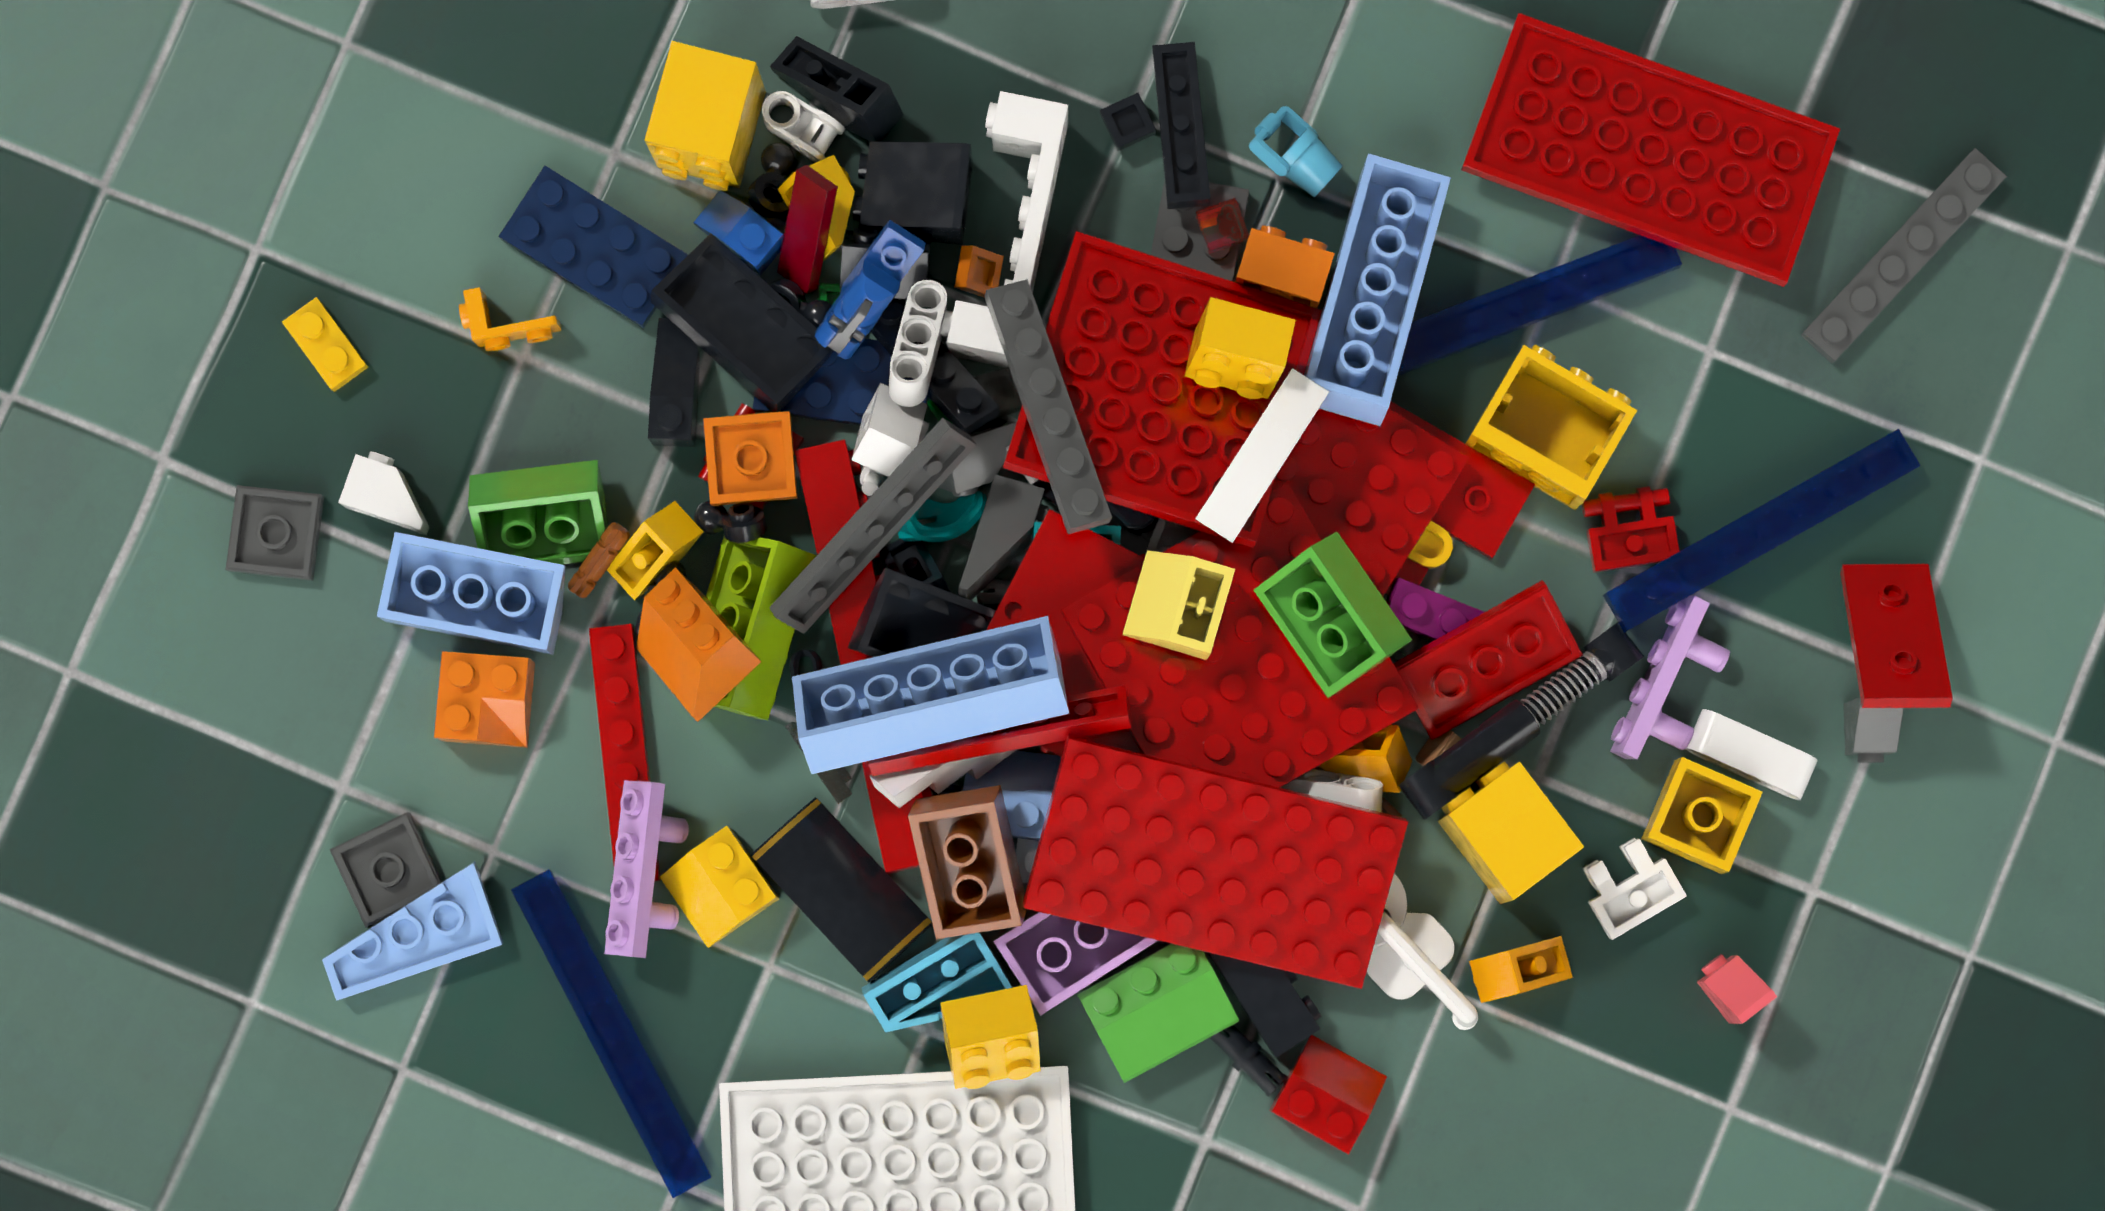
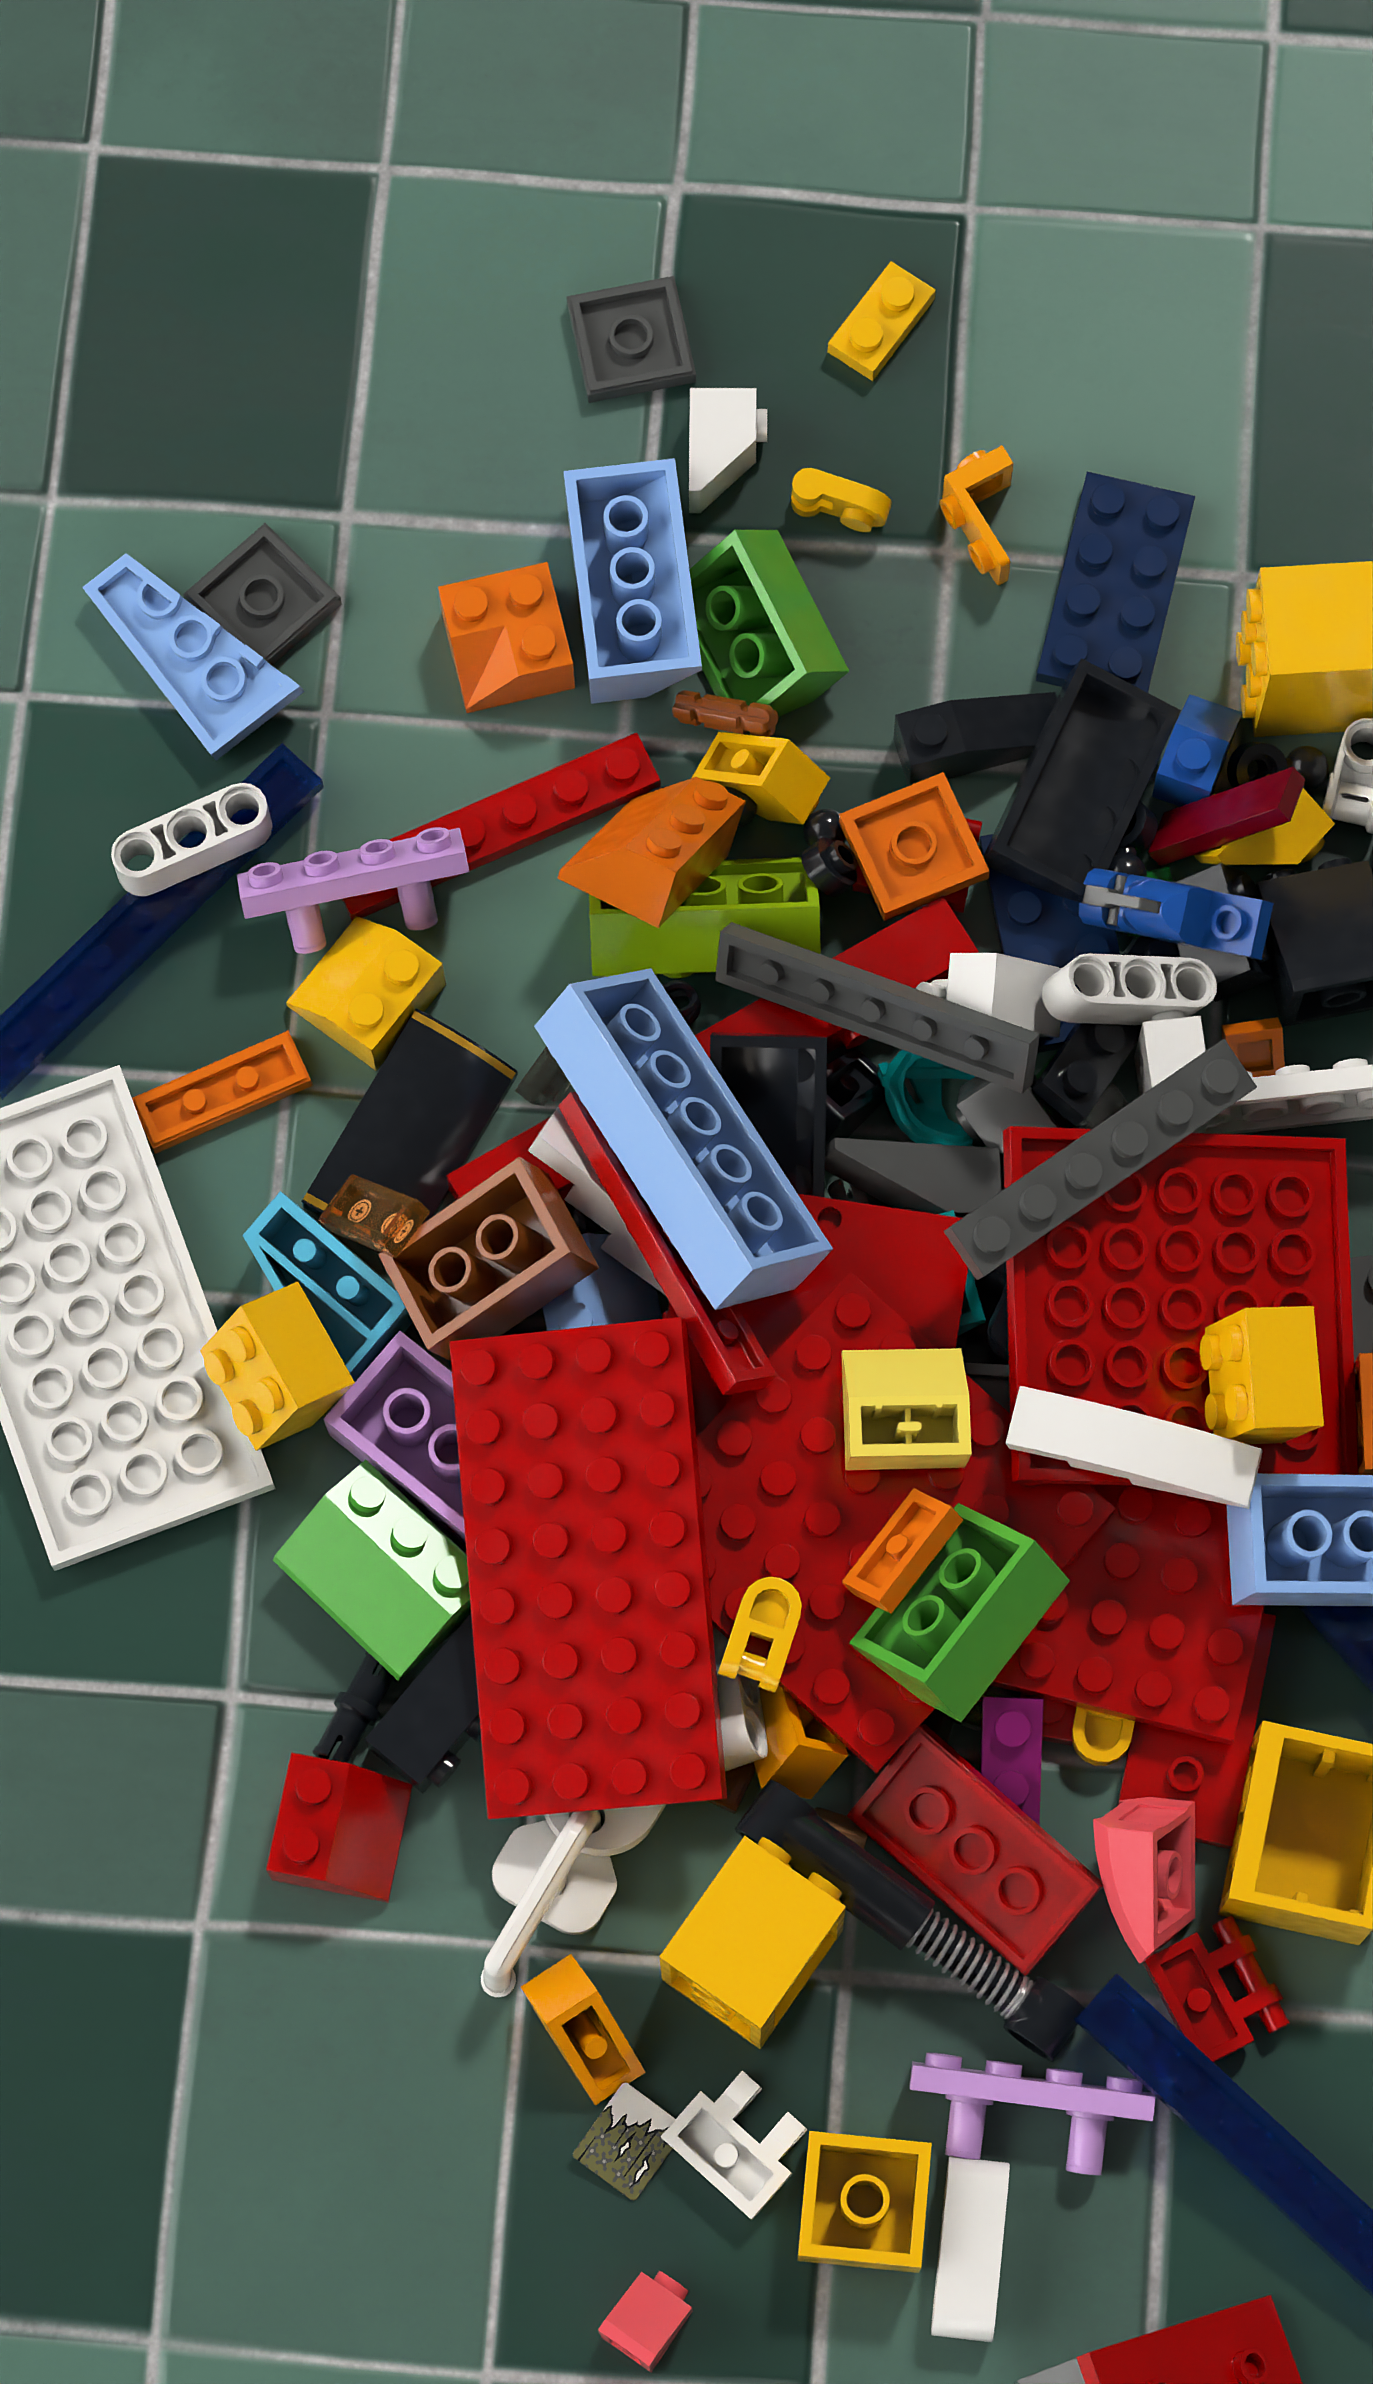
camera: 70 degrees right, 10 degrees down
none -> white beam [111,783,272,896]
none -> orange tile [132,1030,313,1154]
none -> clear orange tile [318,1174,430,1258]
none -> sticker [573,2082,676,2201]
none -> yellow plate [718,1577,802,1693]
none -> yellow plate [791,468,892,532]
none -> orange plate [842,1488,963,1614]
none -> coral slope [1093,1797,1195,1965]

